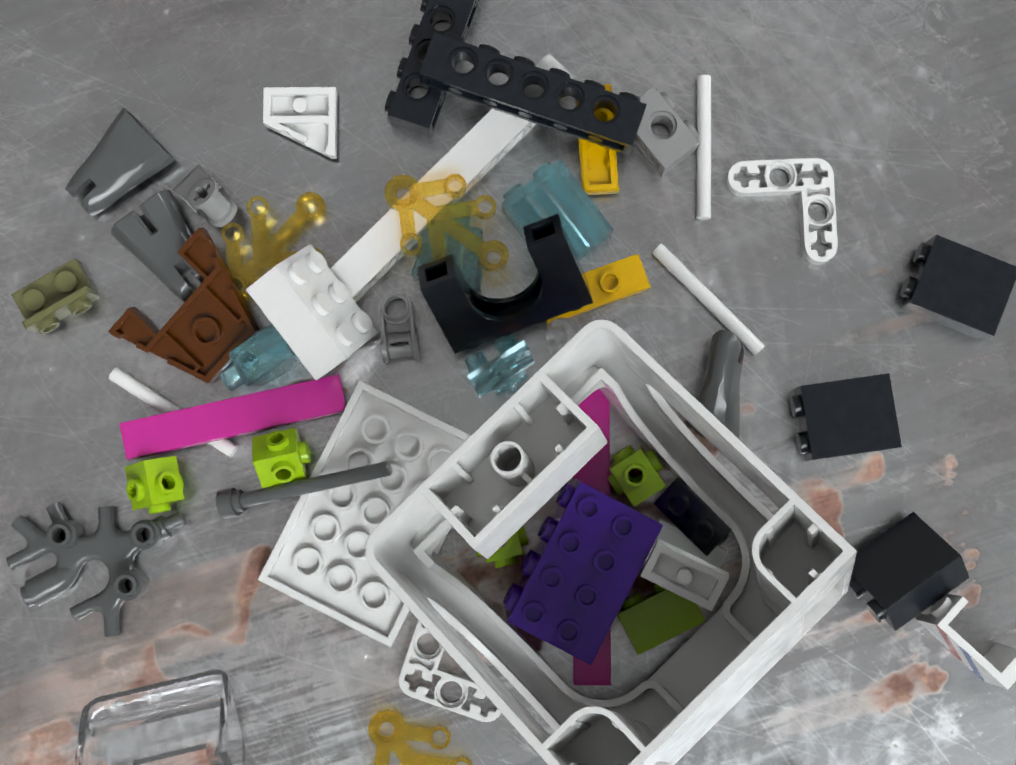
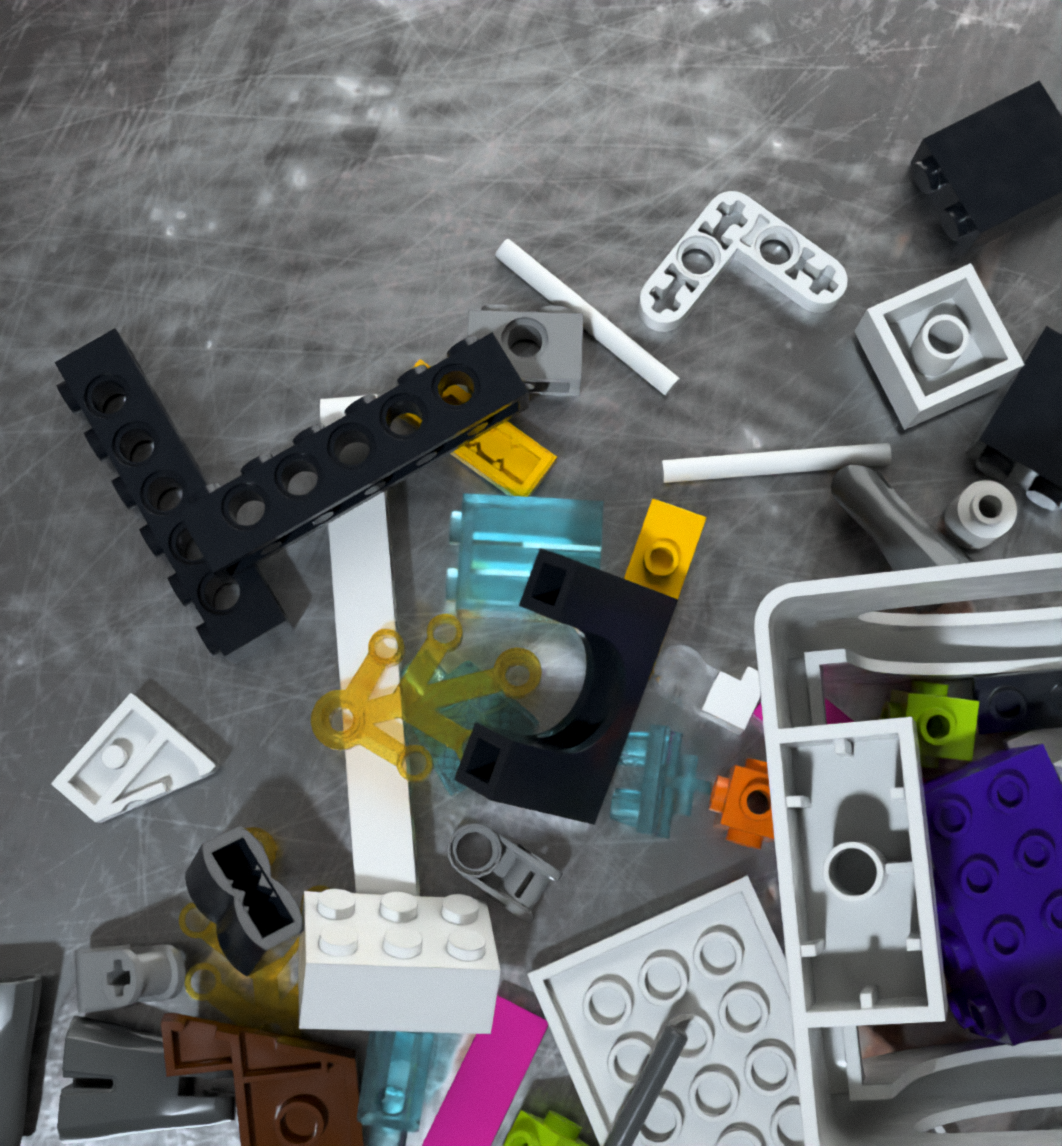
camera: 55 degrees left, 5 degrees down
none -> black brick [185,826,304,977]
none -> white brick [854,263,1025,430]
none -> white brick [944,480,1017,549]

